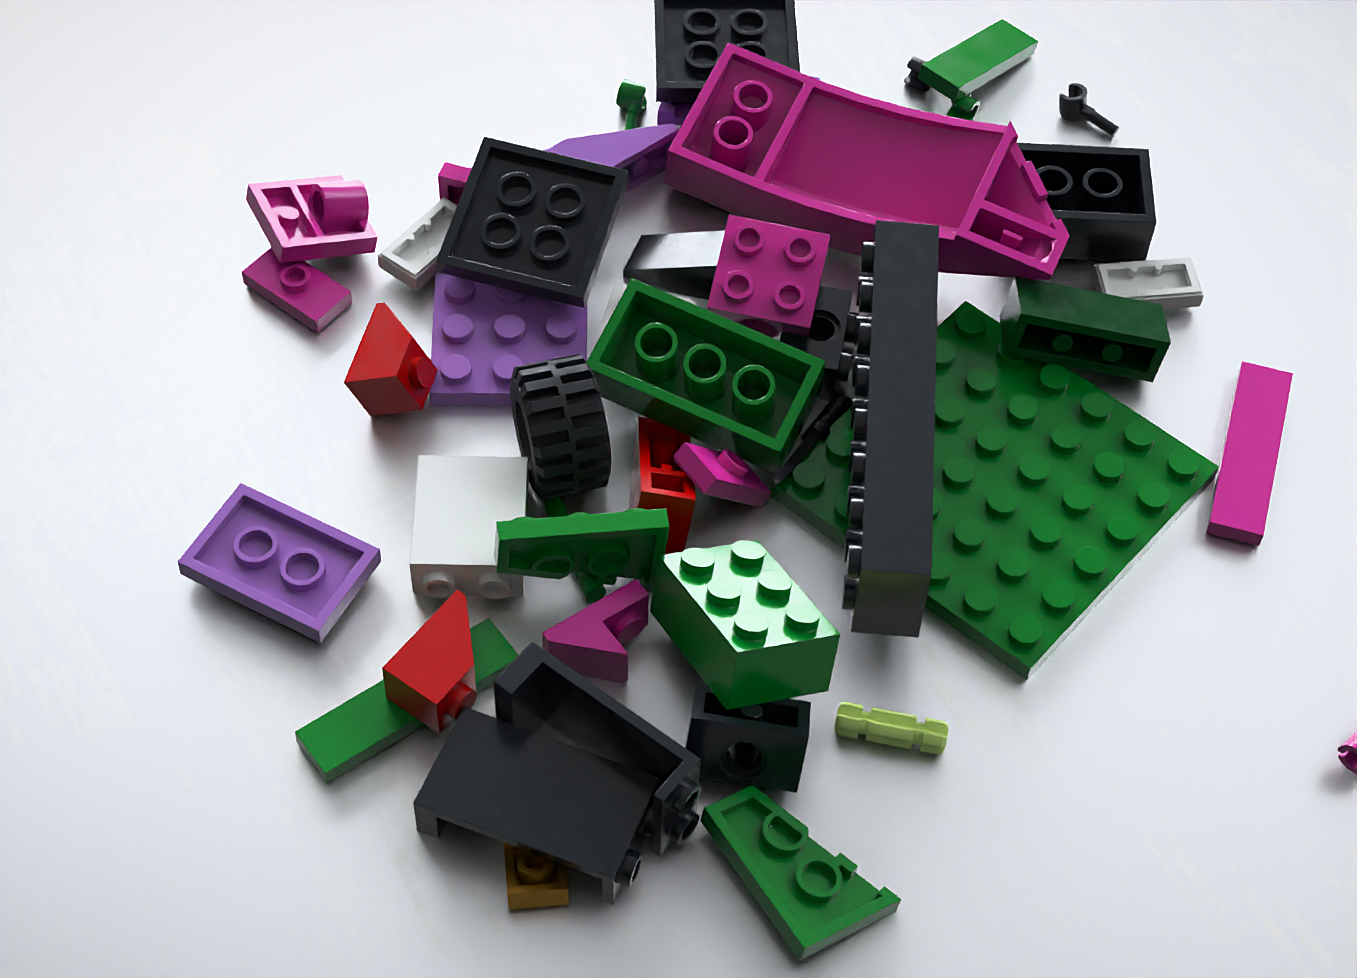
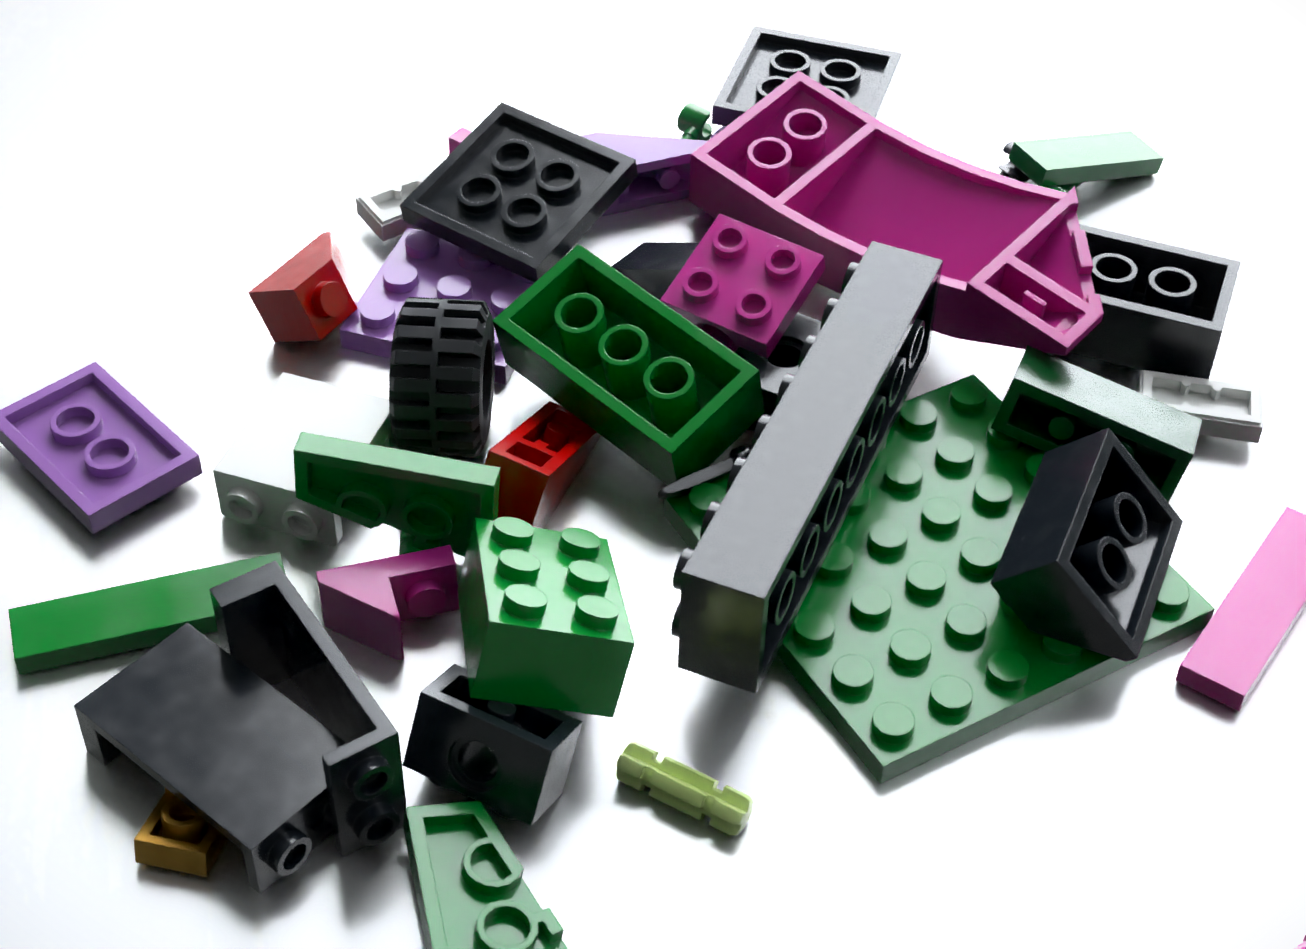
camera: 20 degrees right, 10 degrees down
dark pink plate [241,247,352,333] -> none
dark pink plate [245,175,378,263] -> none
red slope [382,590,477,734] -> none
dark pink plate [673,442,772,506] -> none
black hand [1059,83,1120,137] -> none
none -> black slope [990,428,1183,662]

